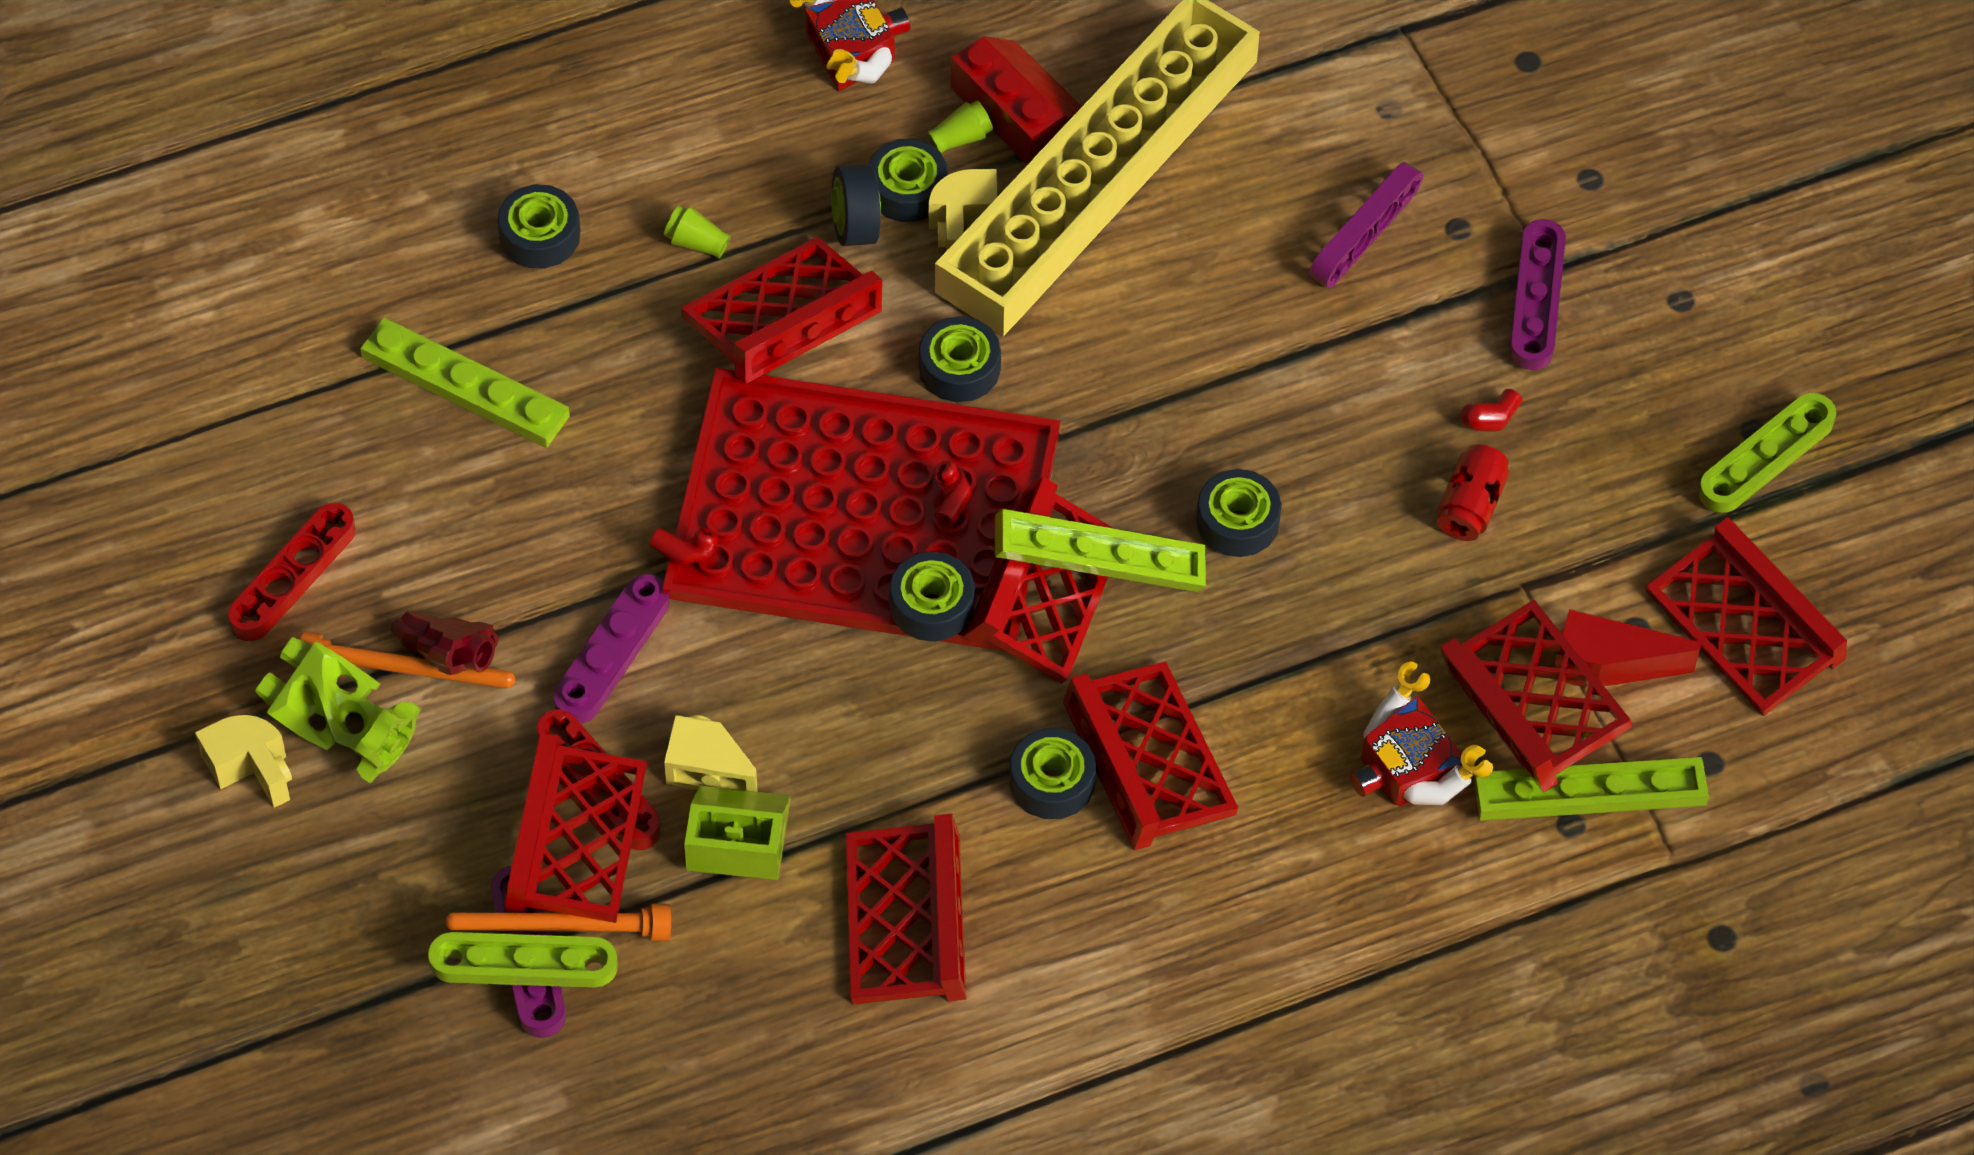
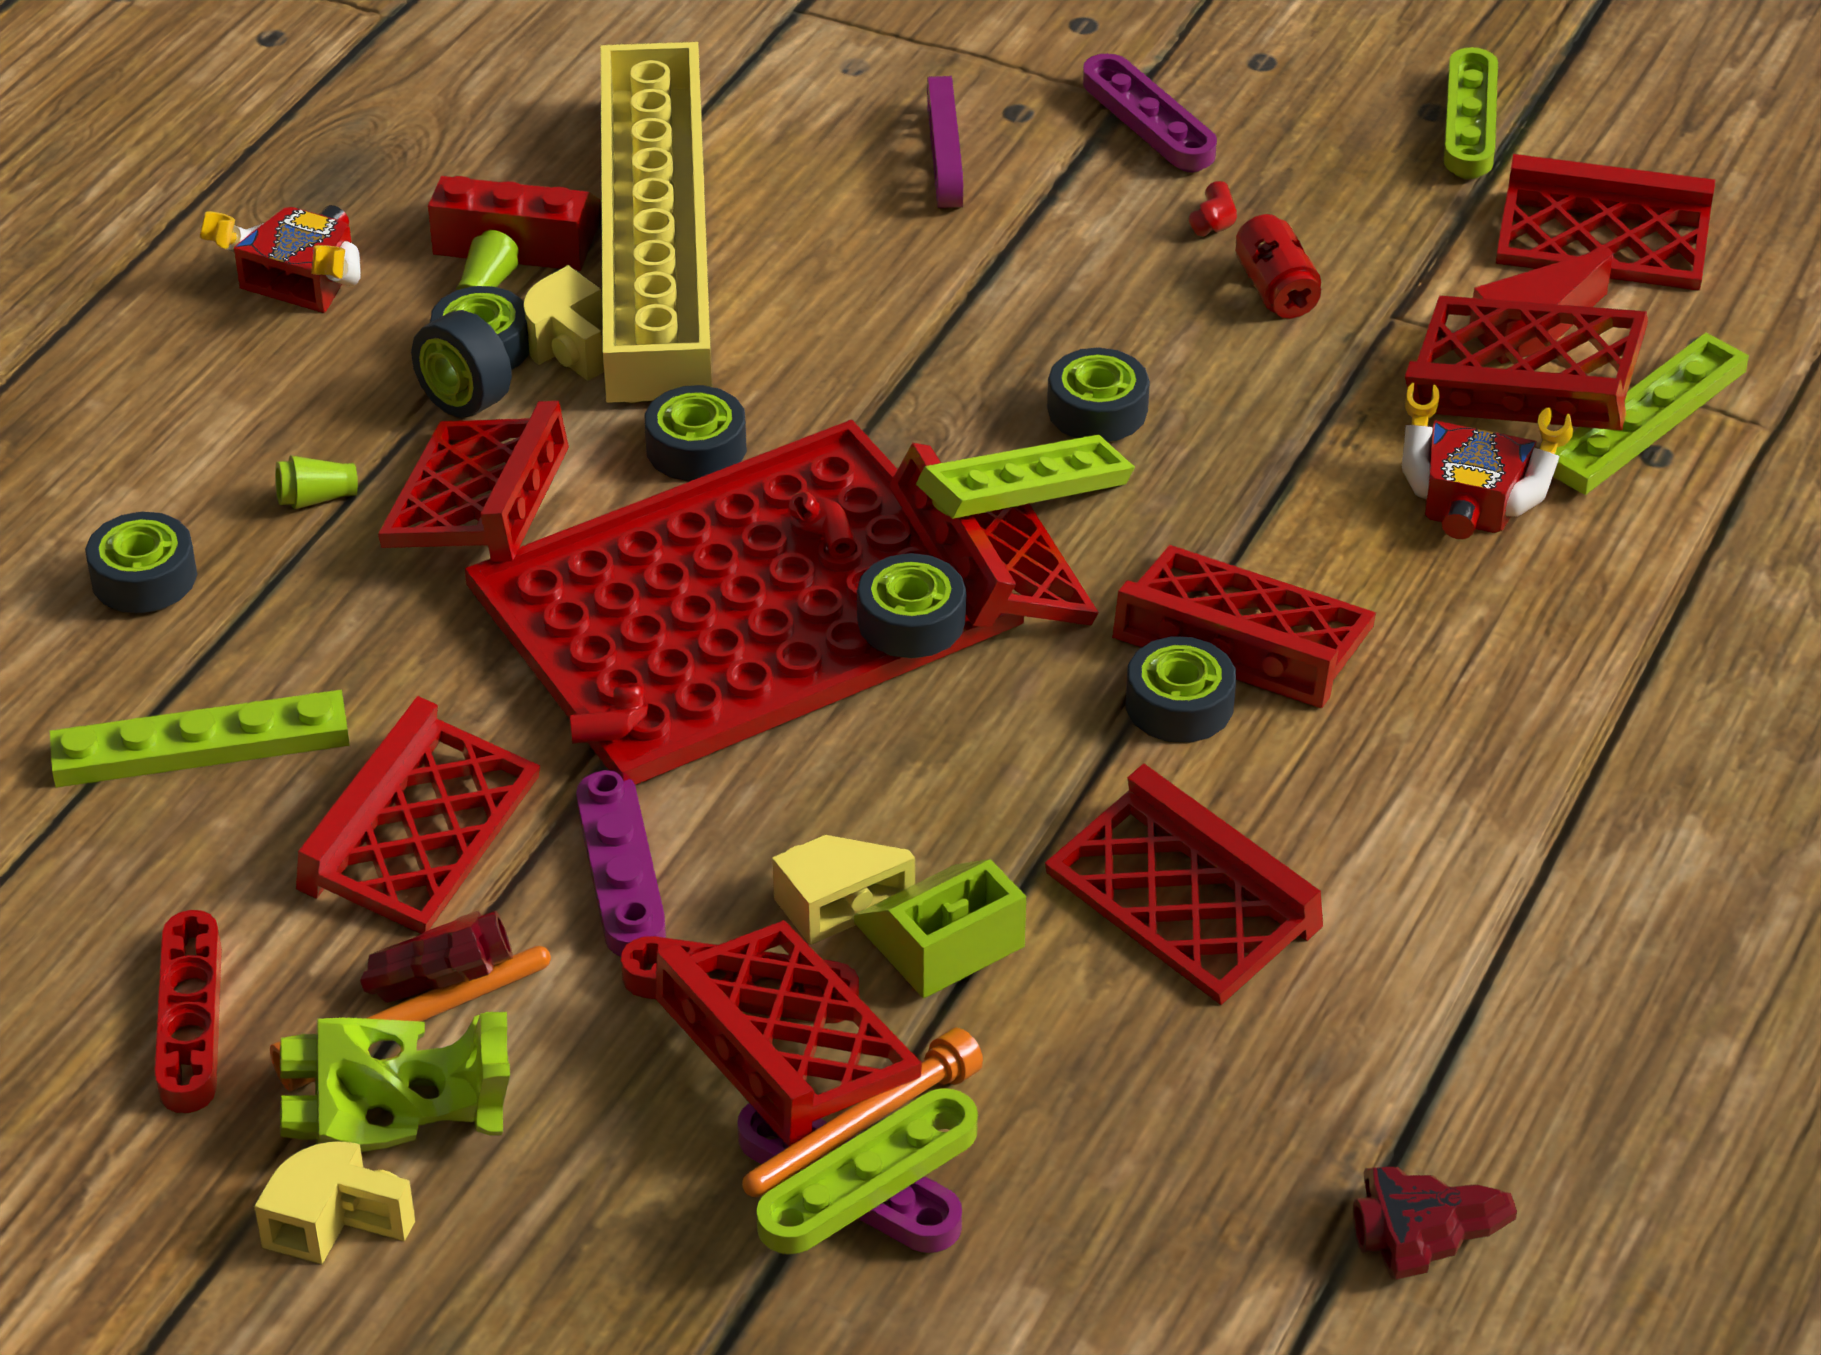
camera: 40 degrees left, 15 degrees down
none -> red fence [296,695,540,934]

